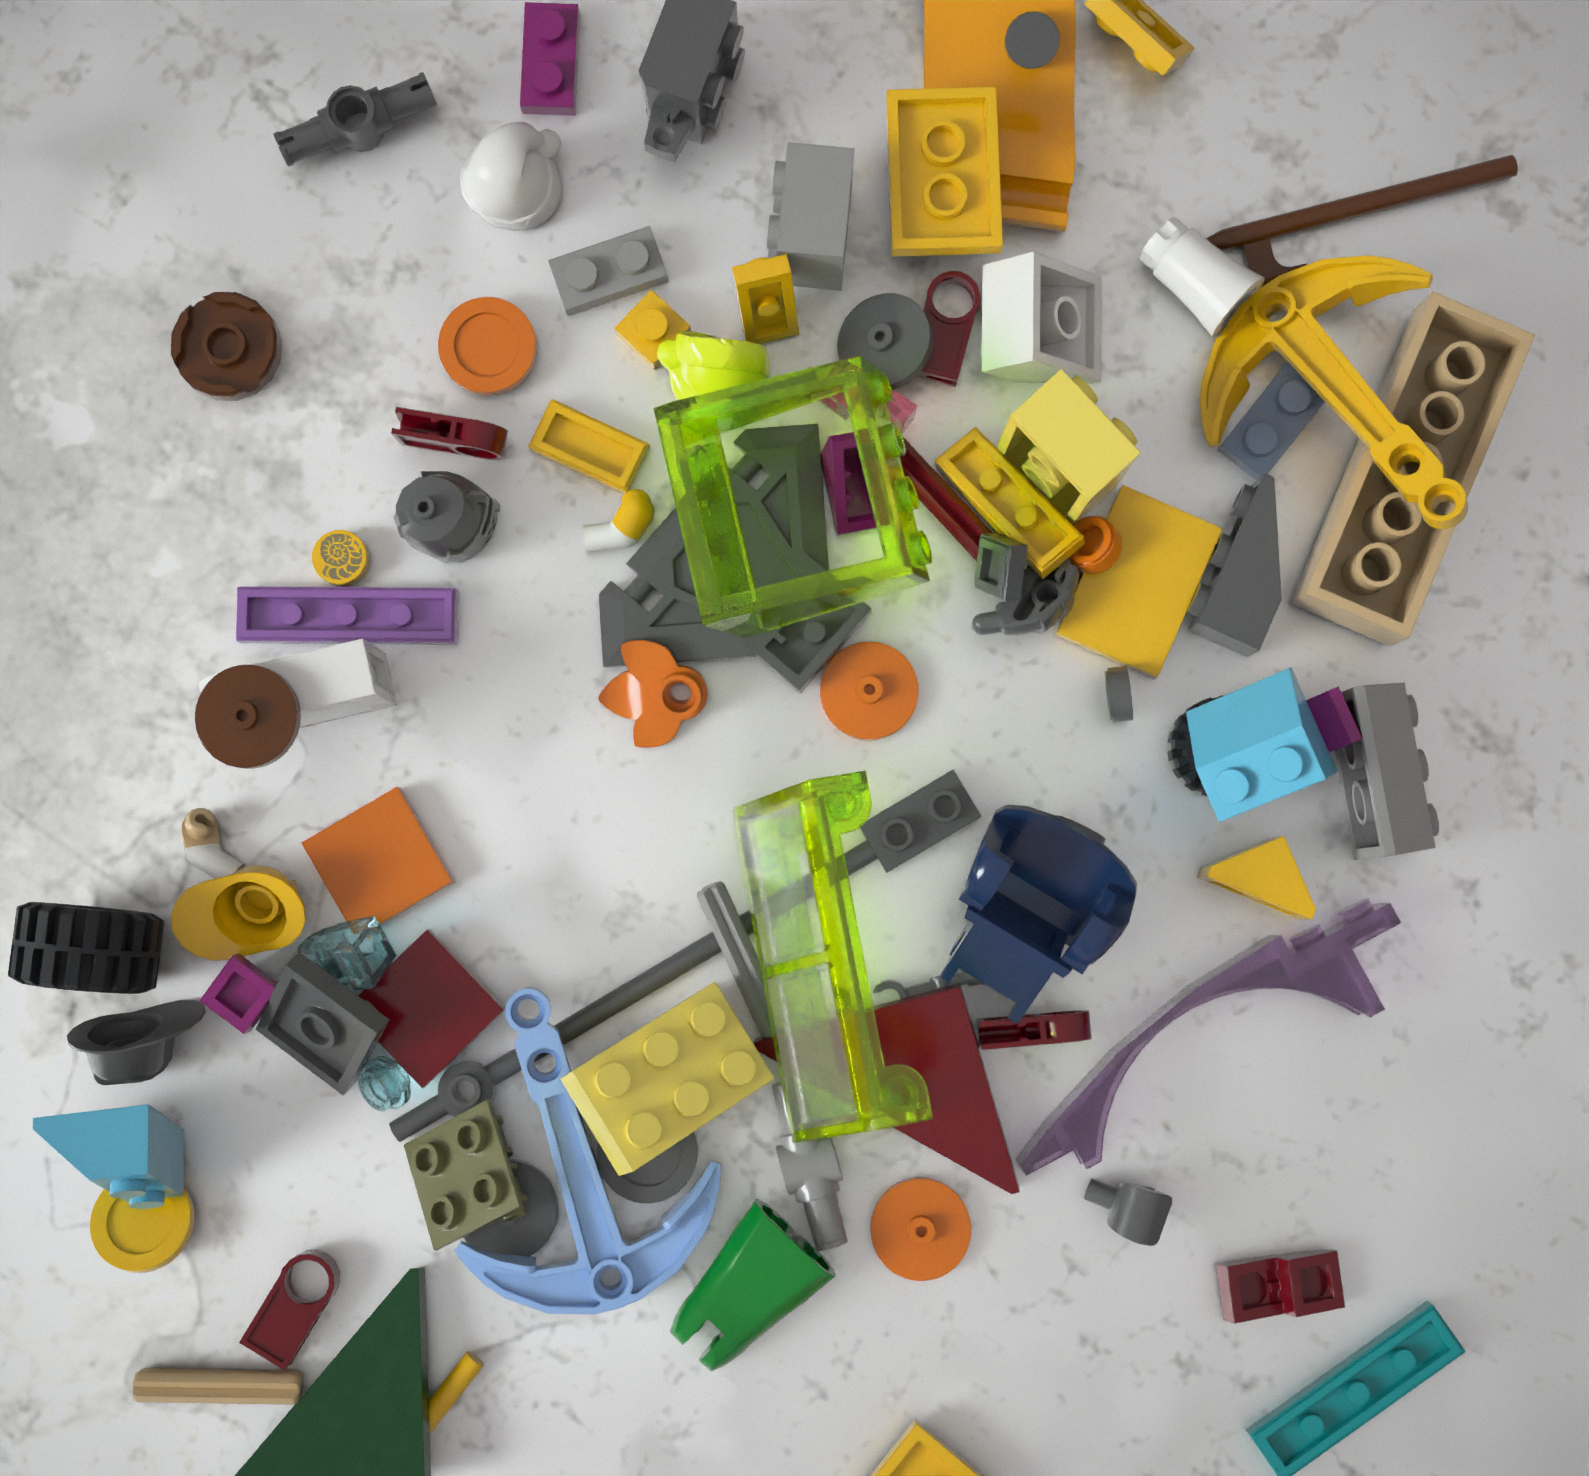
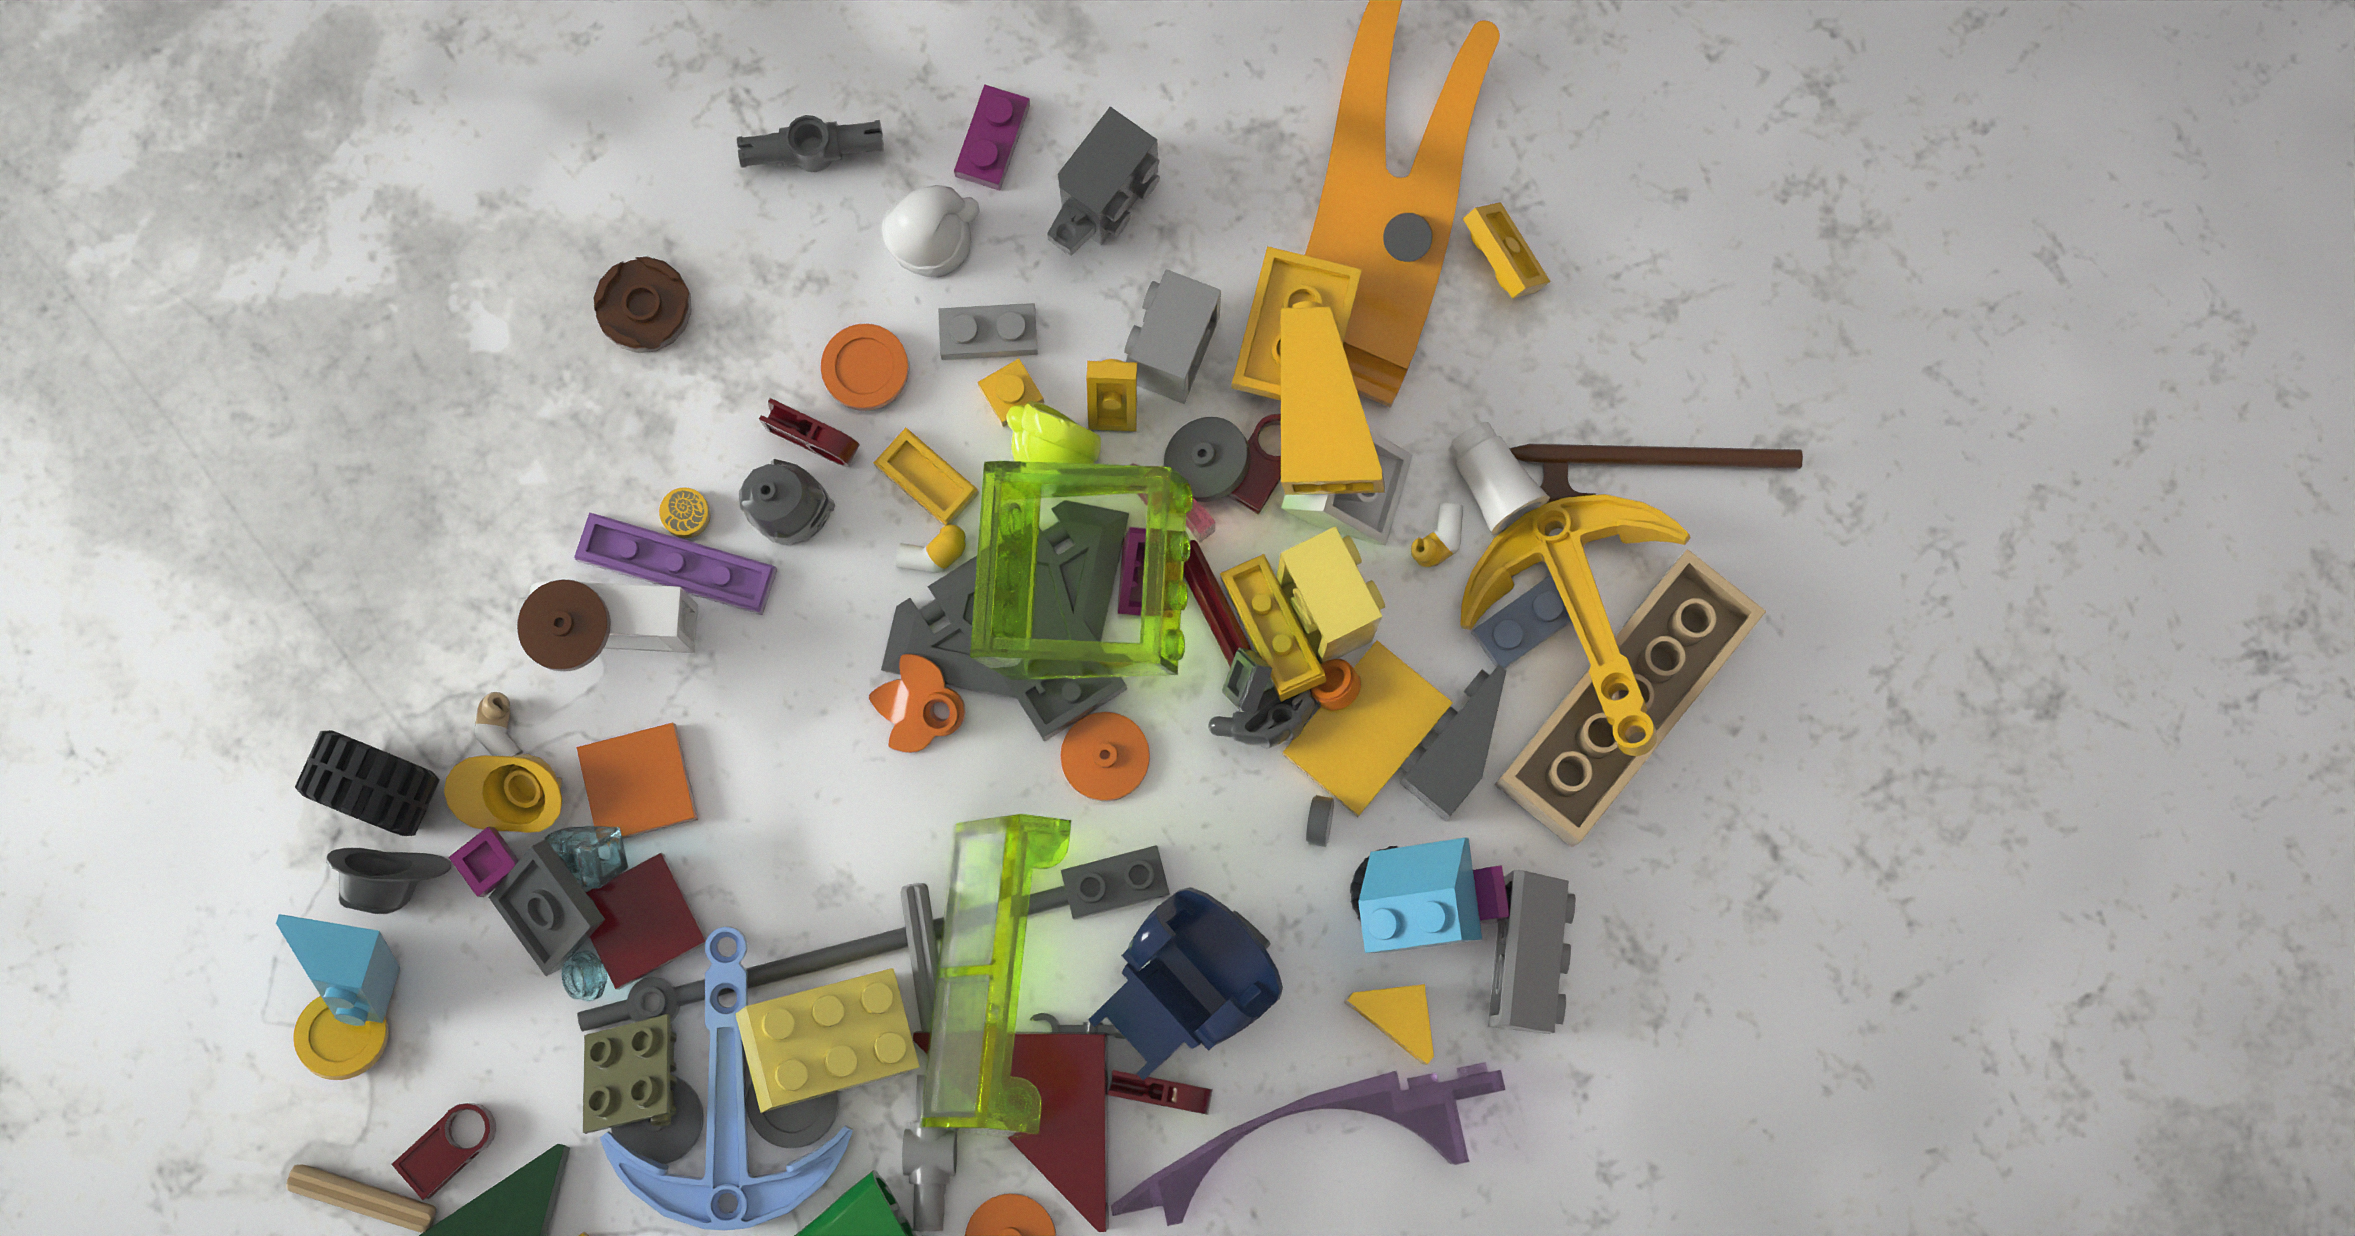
camera: 15 degrees right, 5 degrees down
none -> yellow slope [1281,301,1385,495]
none -> arm [1411,503,1463,567]

